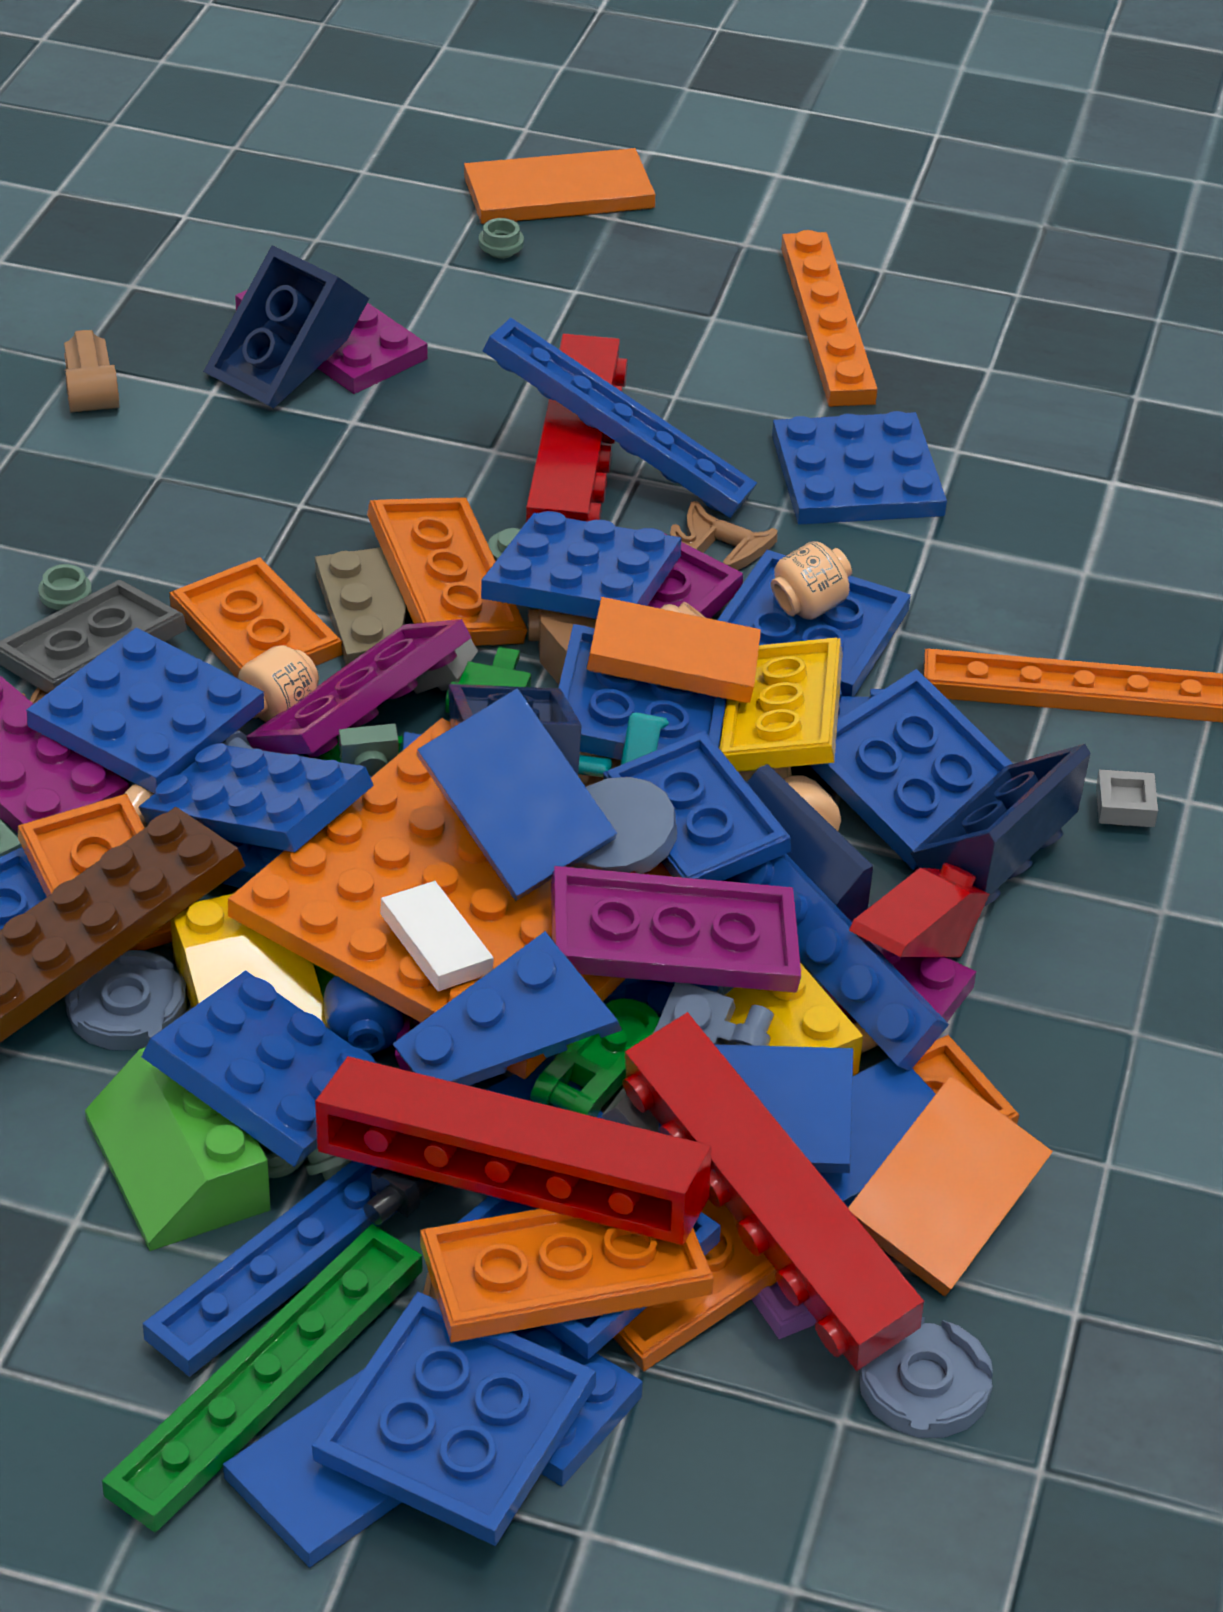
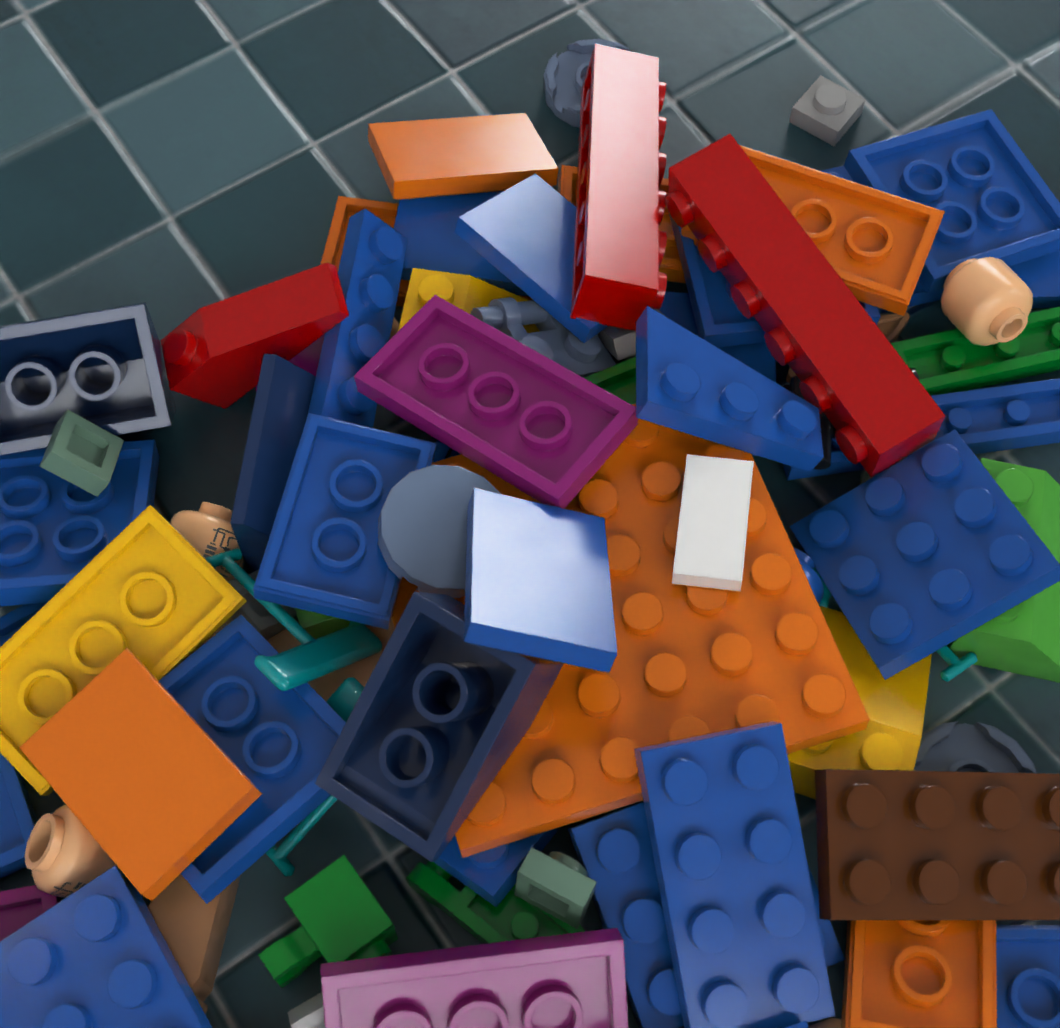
camera: 140 degrees left, 20 degrees up
none -> sand green plate [40,409,124,497]
none -> light grey plate [789,75,866,146]
none -> light nougat head [941,257,1033,346]

